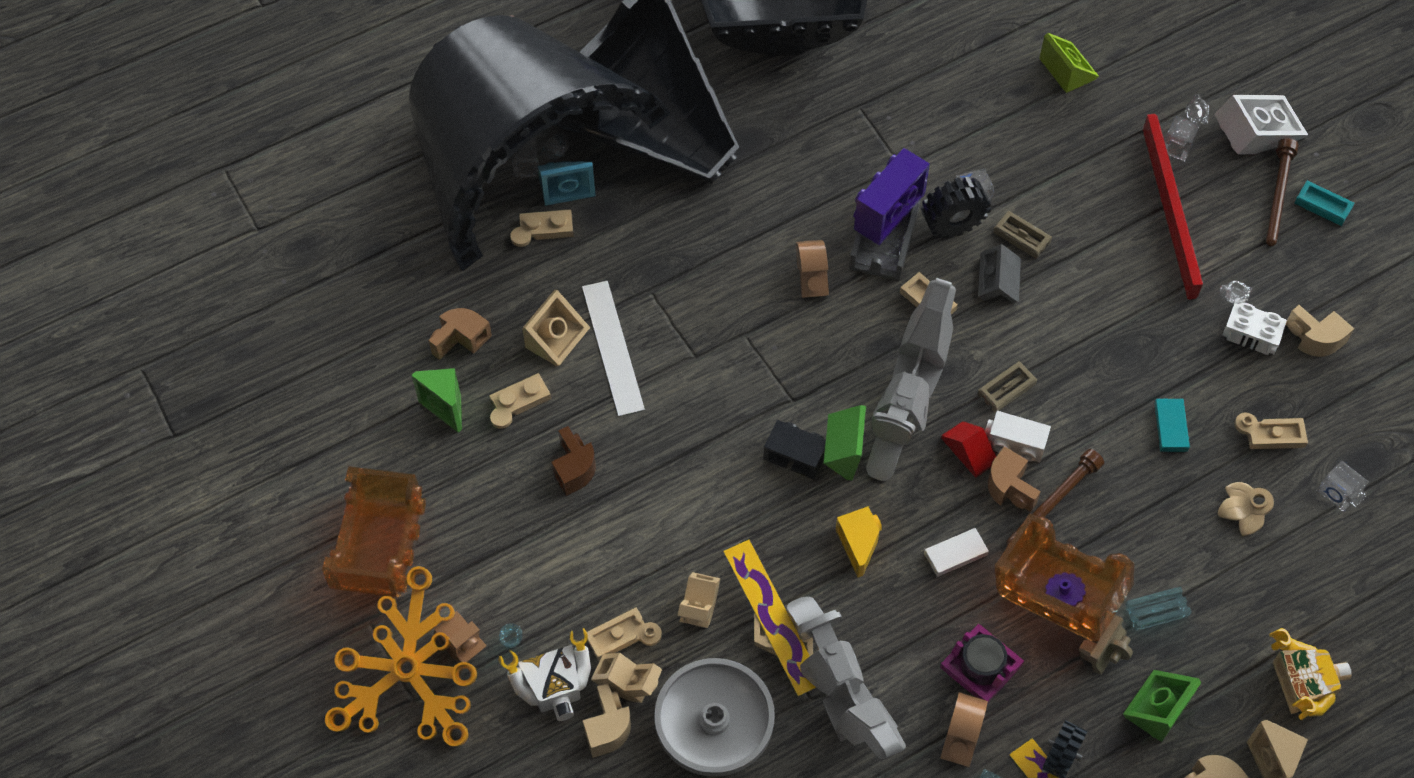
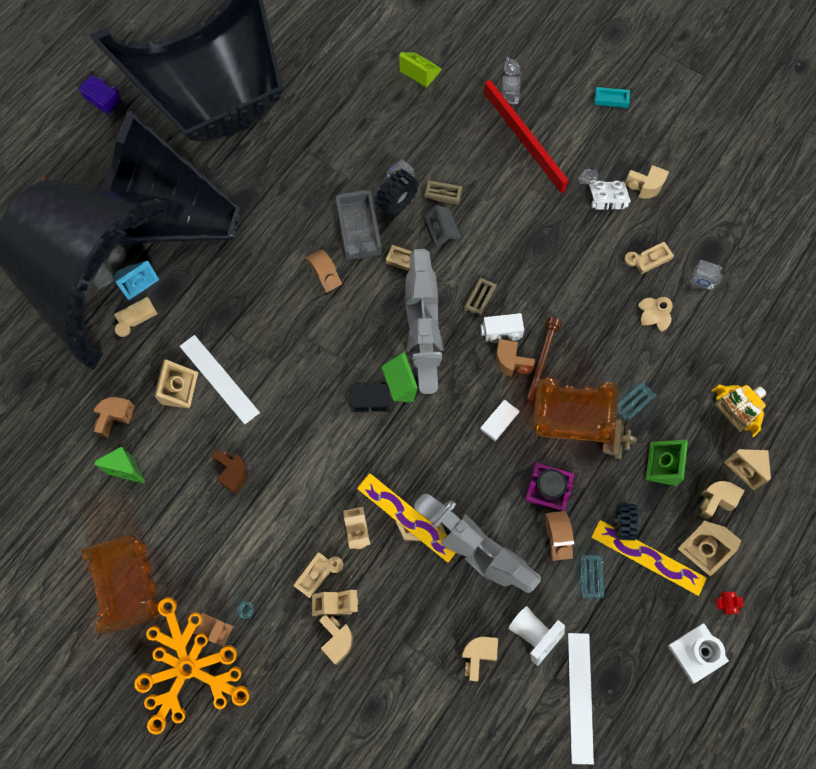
camera: 25 degrees left, 10 degrees up
tan hinge [490,373,551,429] -> none
white torso [498,628,591,721] -> none
light grey dish [655,658,775,777] -> none
yellow slope [835,506,882,578] -> none
dark purple brick [853,148,930,245] -> none
red slope [941,421,996,478] -> none
dark purple piece [1045,572,1086,608] -> none
teal tile [1154,399,1190,452] -> none
white slope [1214,95,1308,154] -> none
reddish brown piece [1266,138,1299,246] -> none

